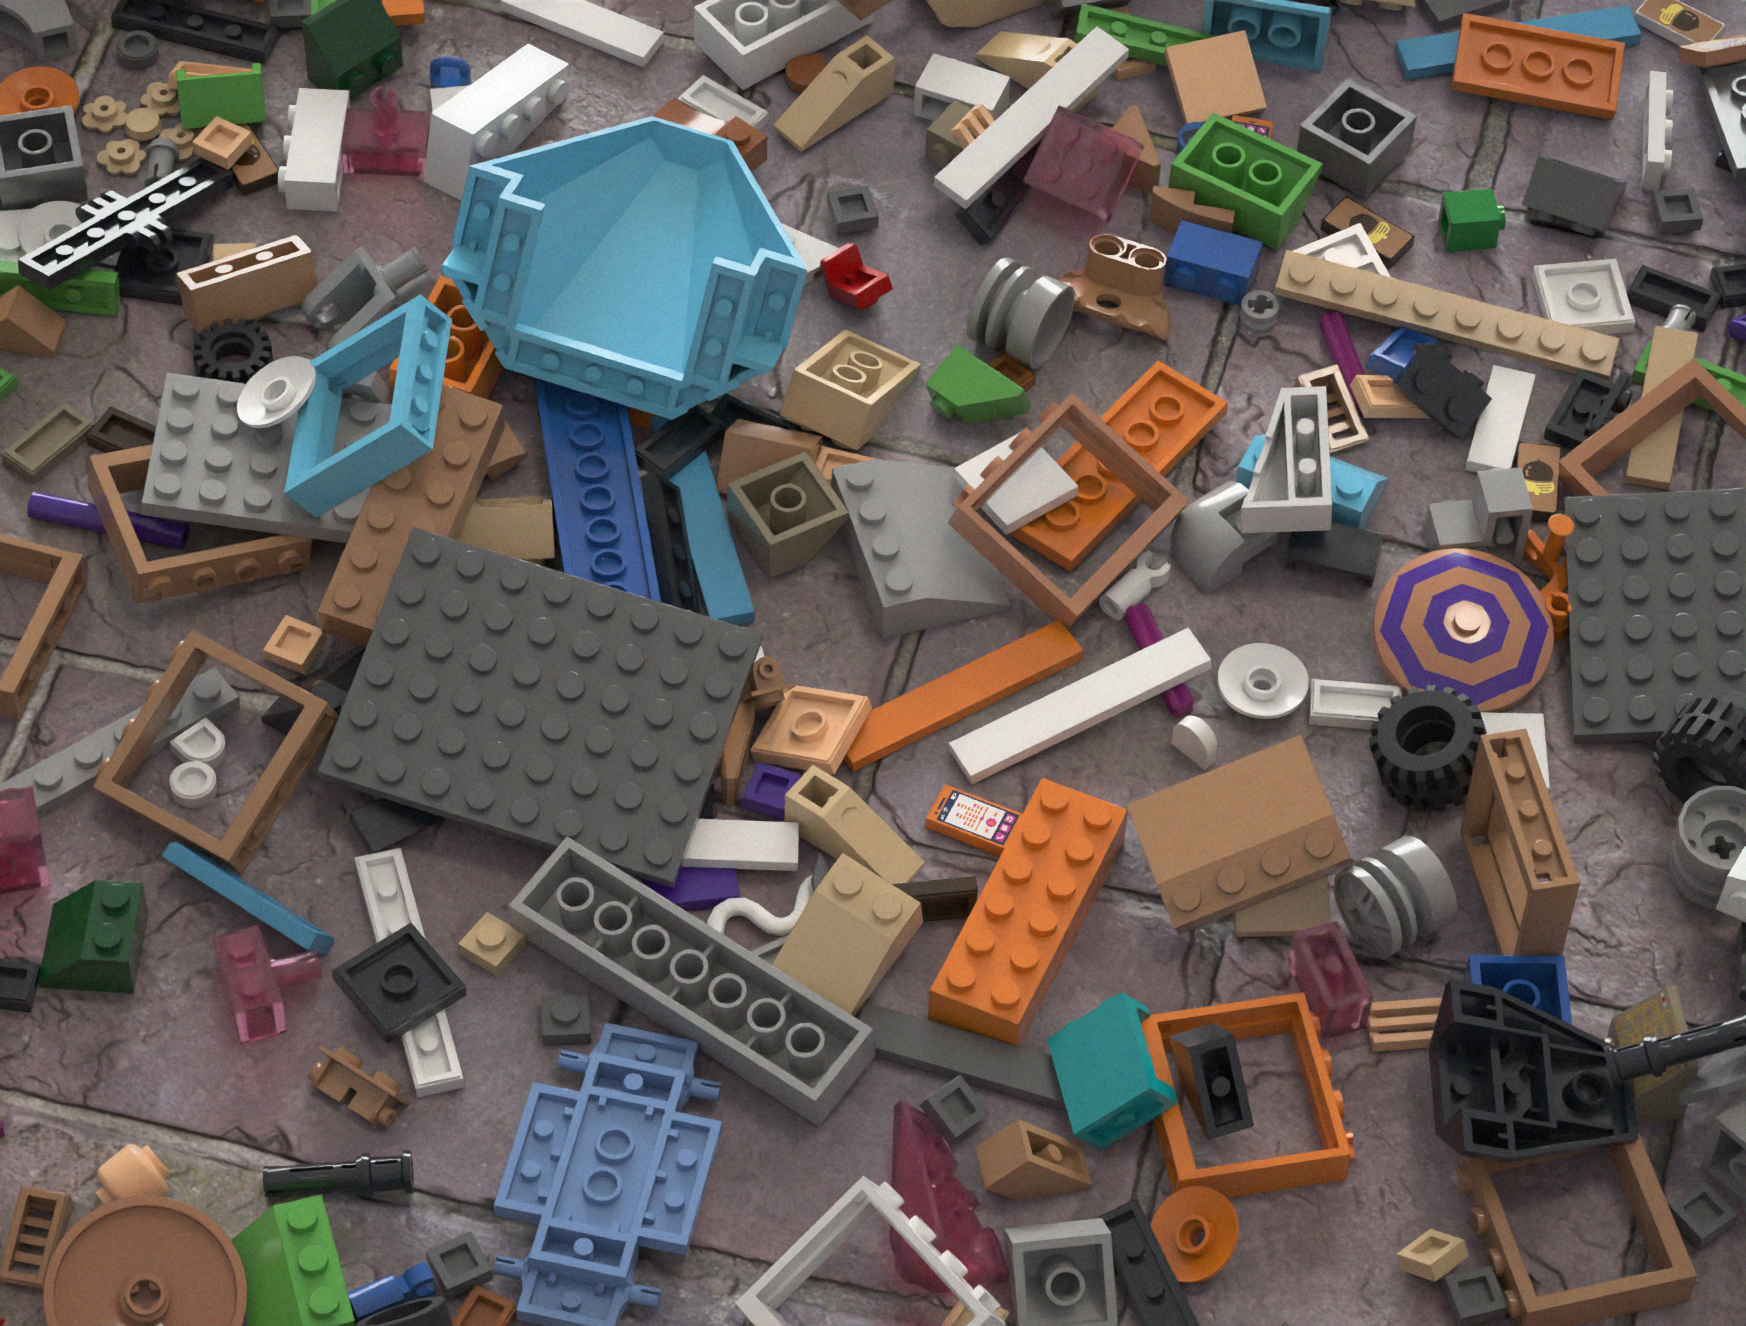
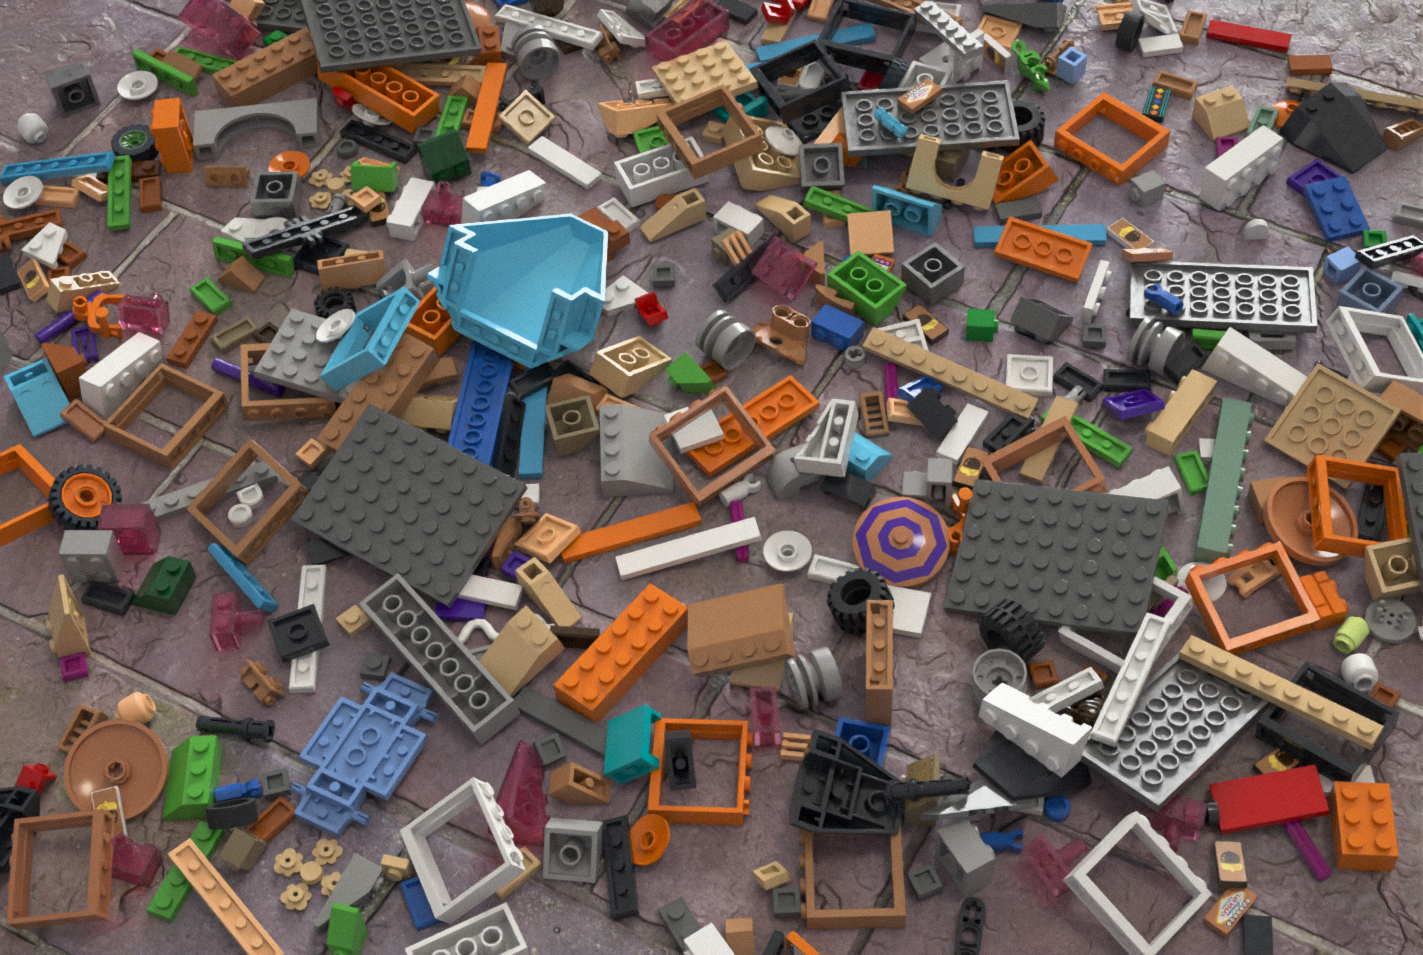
camera: 20 degrees right, 0 degrees up
tile [925,784,1022,856] -> none
white tile [934,27,1129,209] -> none
white tile [1171,715,1217,770] -> none

